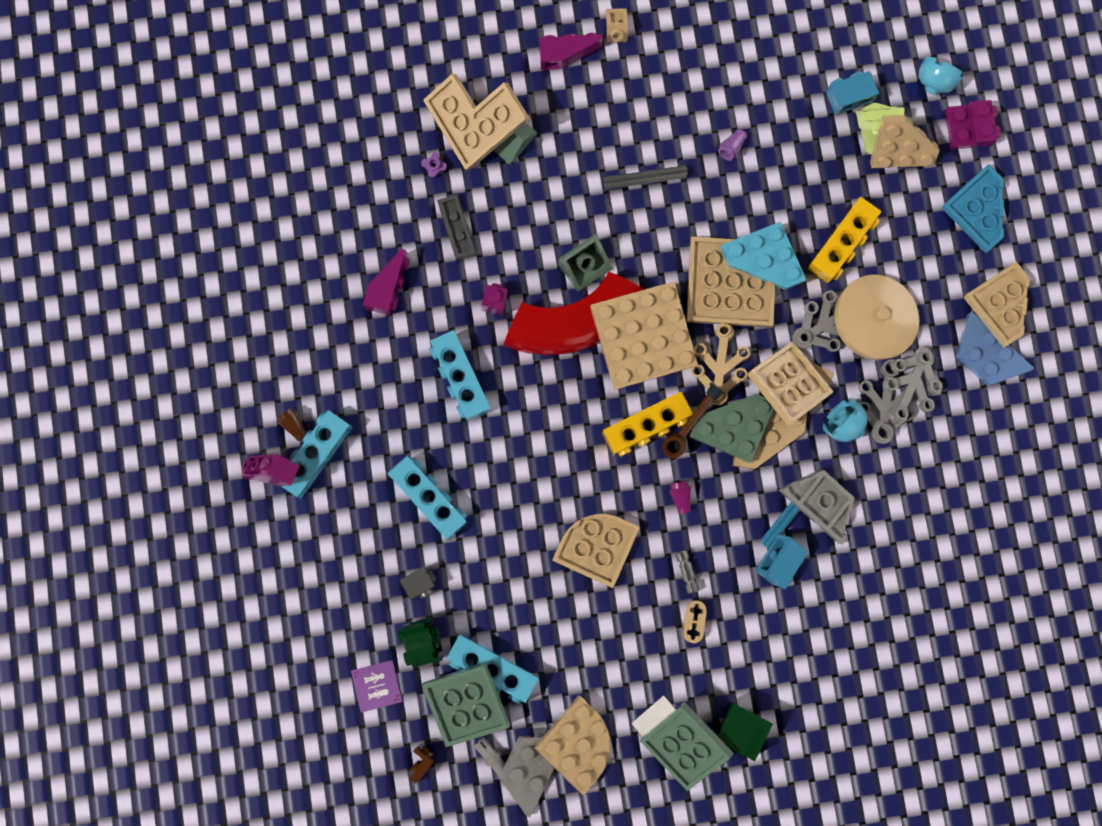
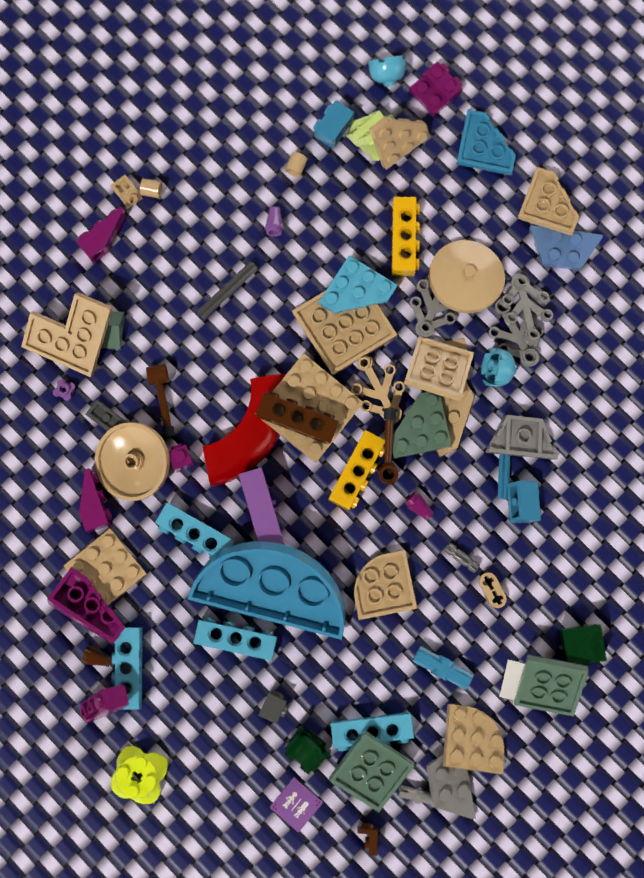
camera: 30 degrees left, 0 degrees up
sand green slope [559,234,613,292] -> none
none -> magenta wedge [47,567,125,644]
none -> tan plate [64,528,147,606]
none -> tan dish [95,422,170,501]
none -> neon yellow brick [111,746,168,804]
none -> tan beam [140,178,162,198]
none -> reddish brown piece [146,364,177,438]
none -> dark azure plate [188,541,346,640]
none -> medium lavender brick [239,468,285,545]
none -> reddish brown brick [254,391,339,445]
none -> tan beam [285,152,308,177]
none -> dark azure piece [412,646,474,690]

